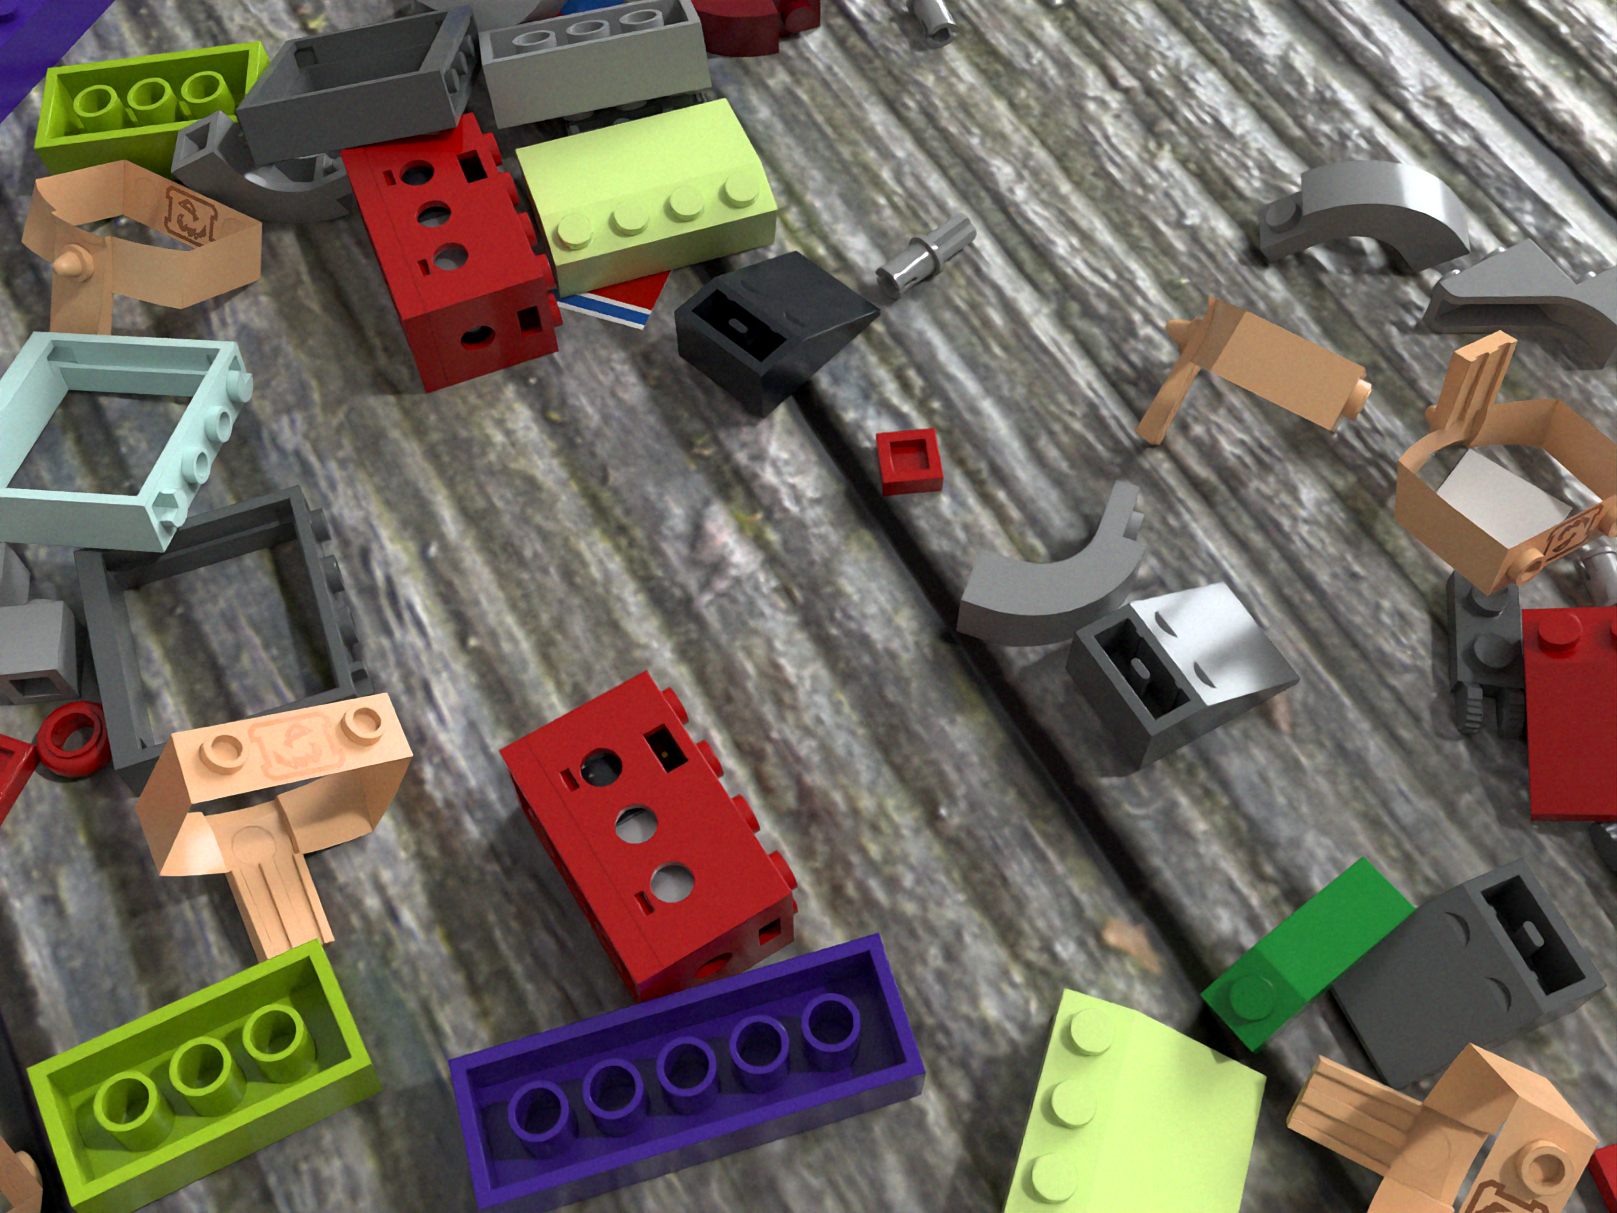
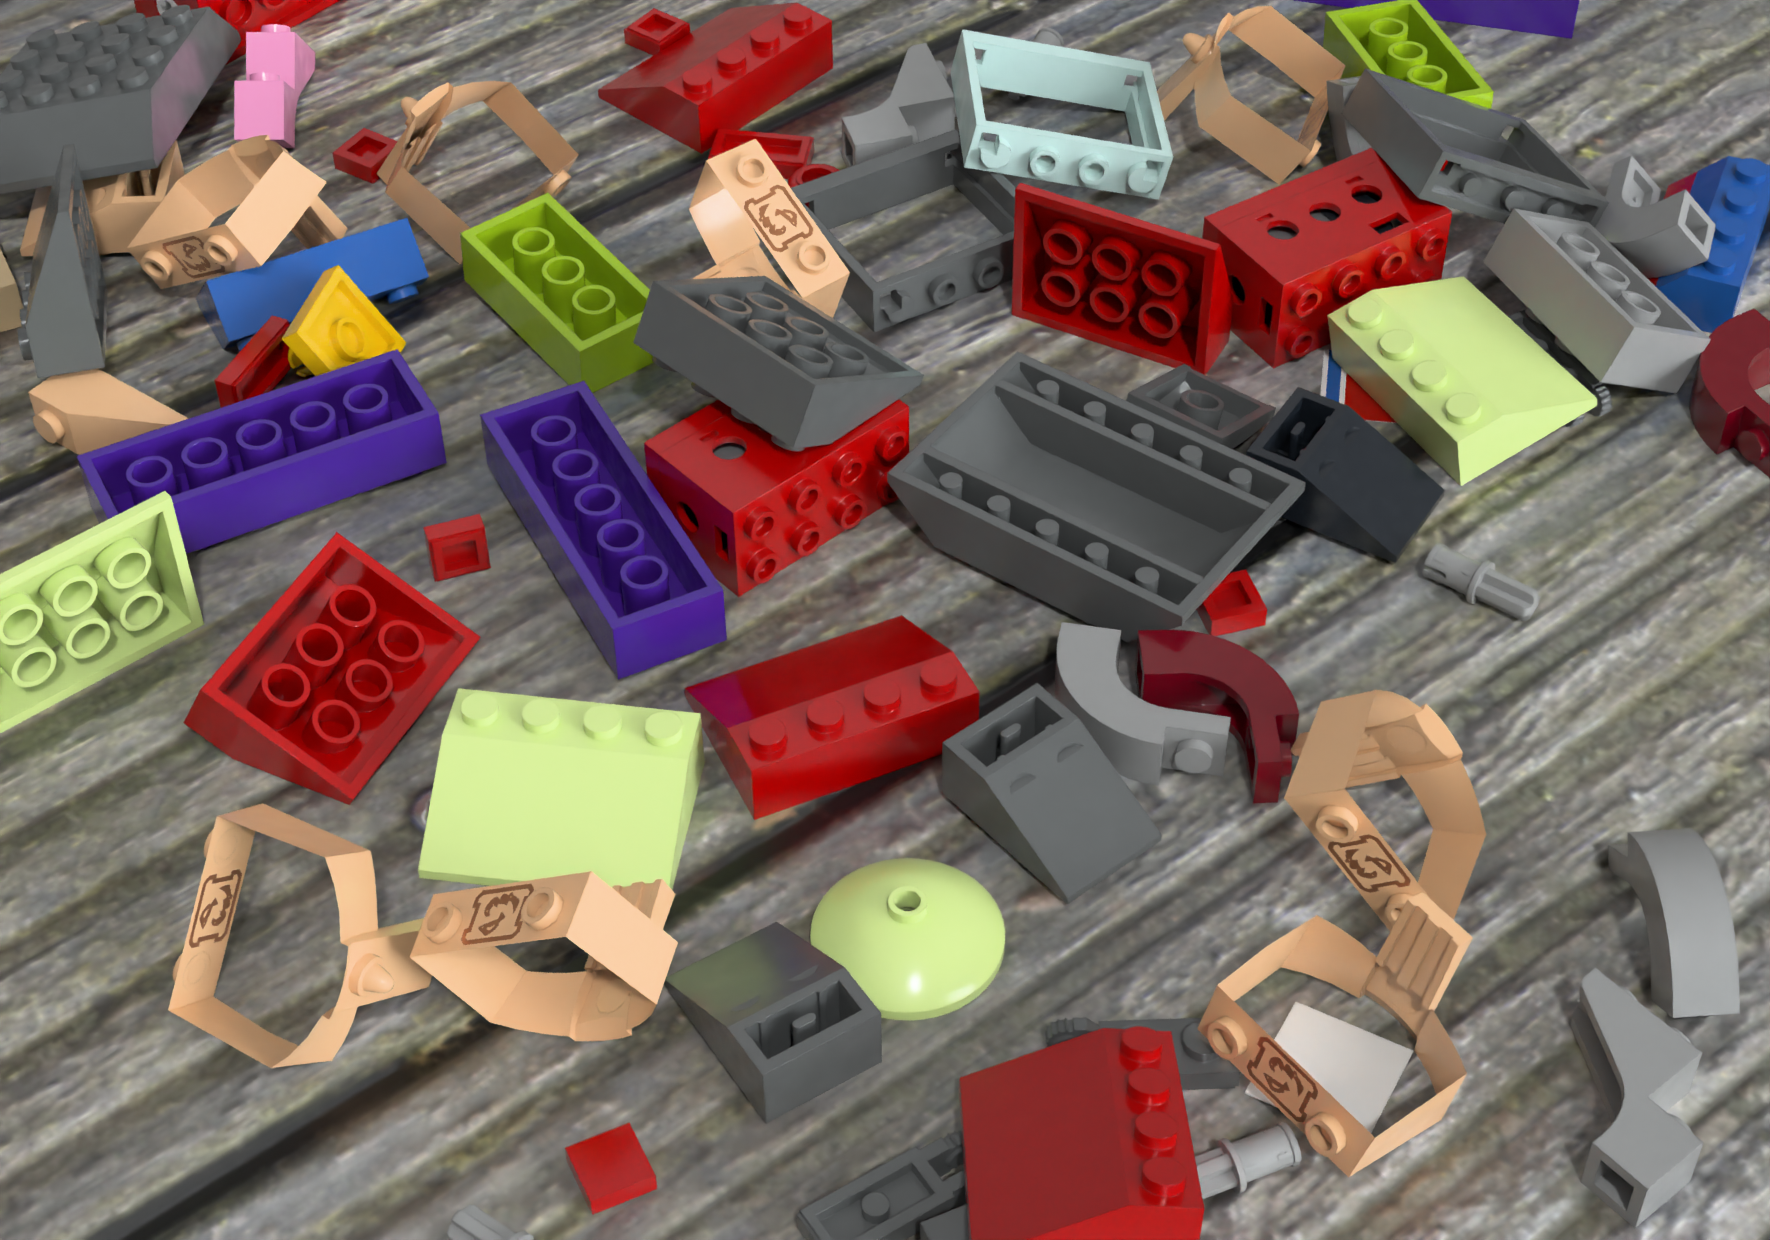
camera: 80 degrees right, 15 degrees down
green slope [1200,856,1417,1055] -> none
none -> dark grey slope [633,276,924,451]
none -> red slope [684,615,980,820]
none -> yellowish green dish [810,858,1005,1021]
none -> dark grey slope [887,351,1306,642]
none -> red slope [1012,183,1233,375]
none -> dark grey slope [1126,364,1276,449]
none -> dark red arch [1135,630,1299,804]

